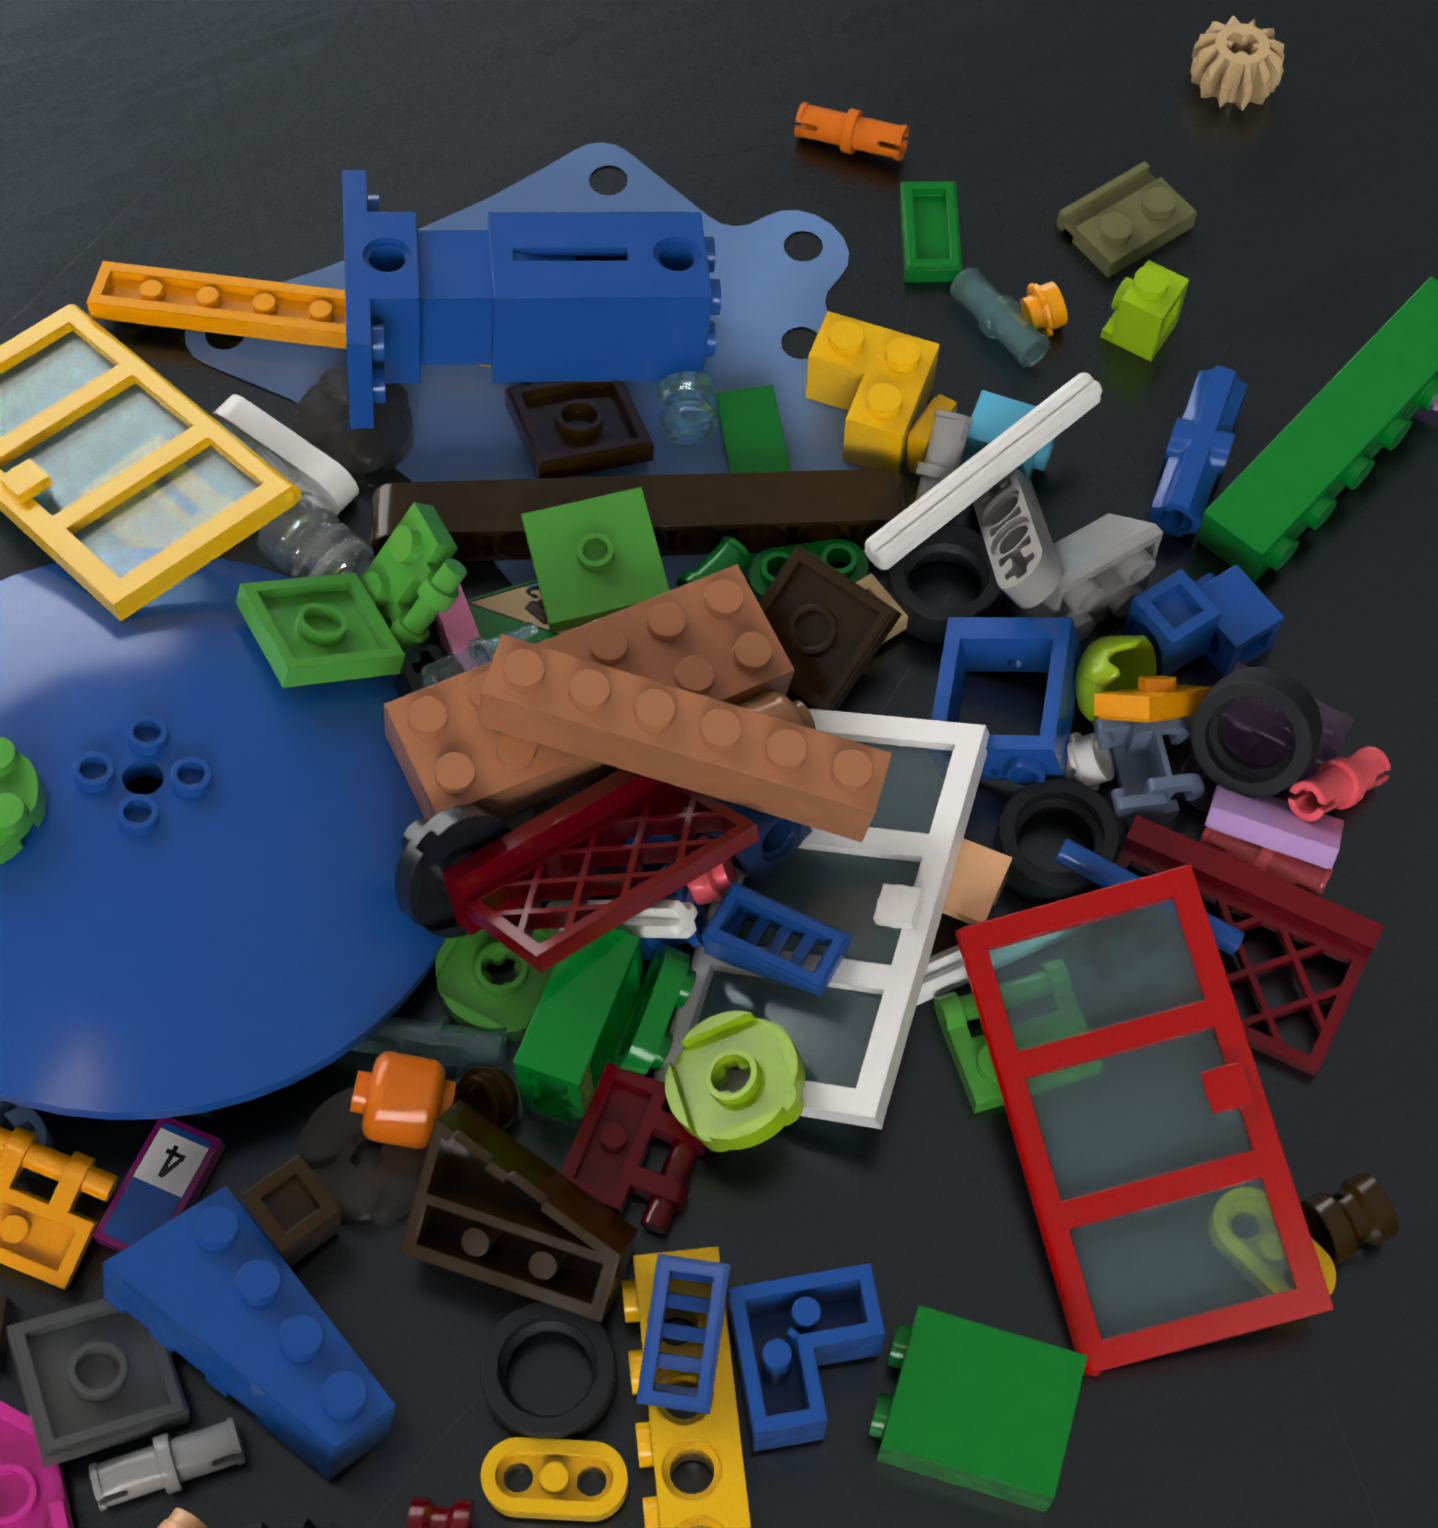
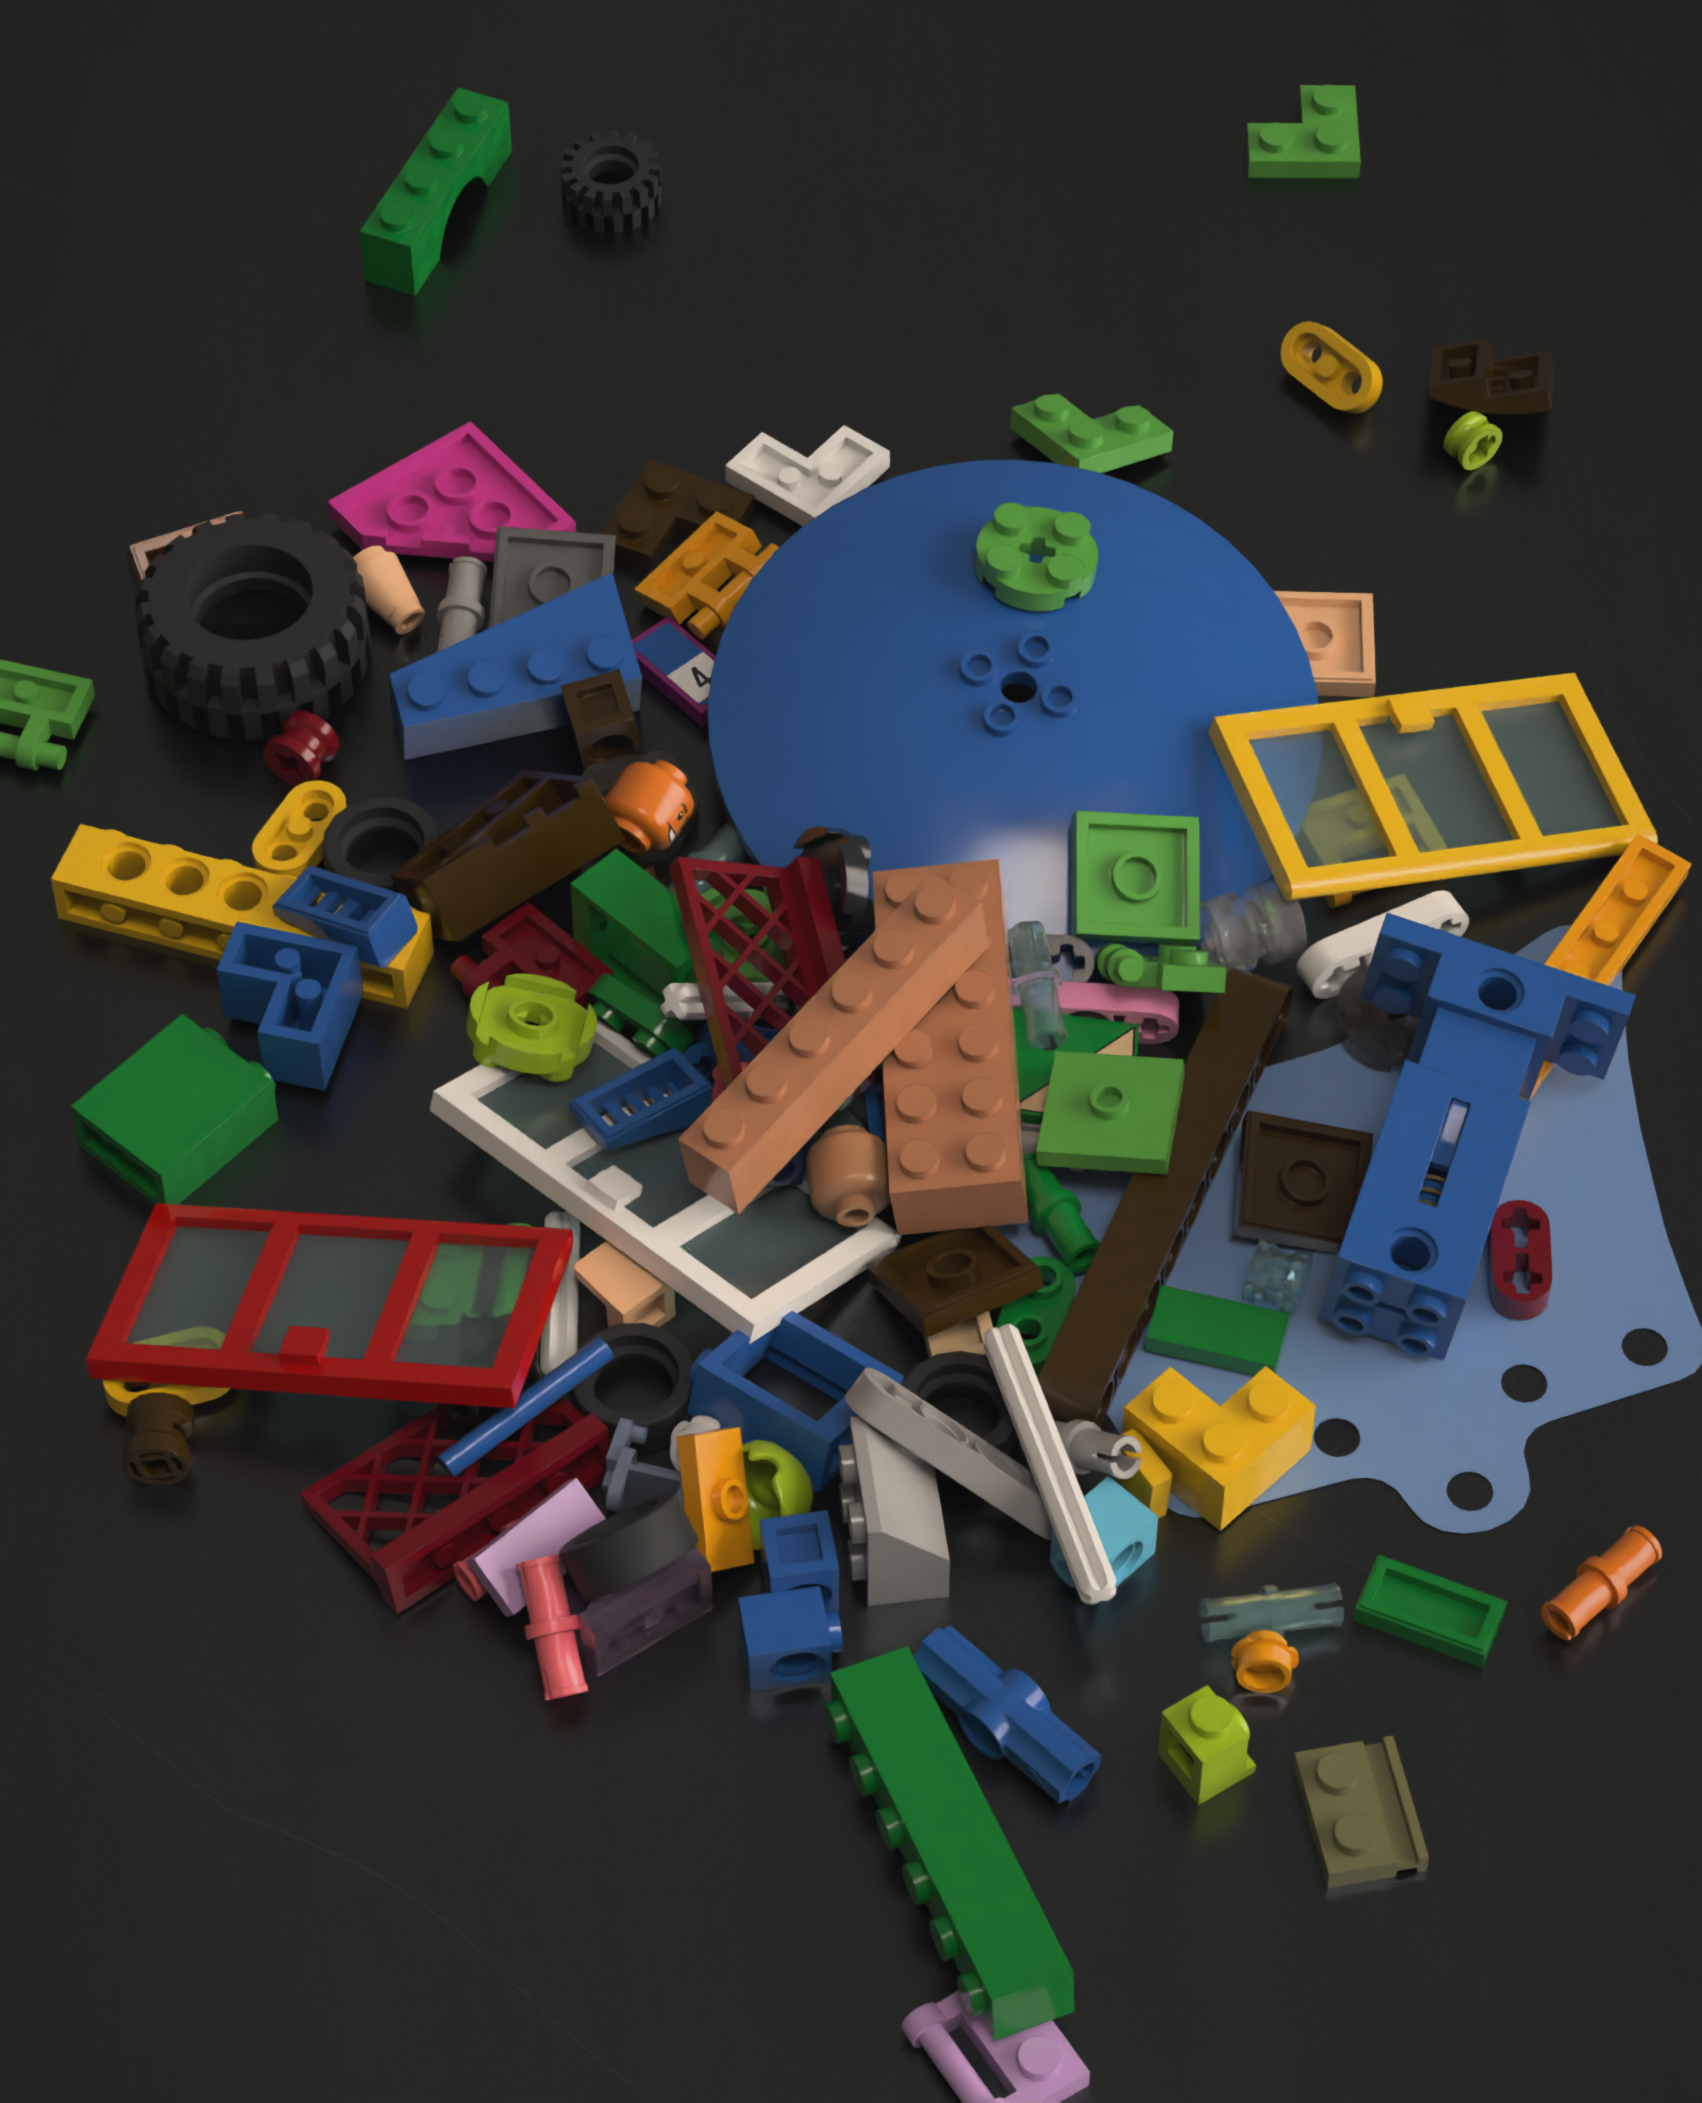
camera: 115 degrees right, 10 degrees down
tan gear [1190,16,1285,111] -> none

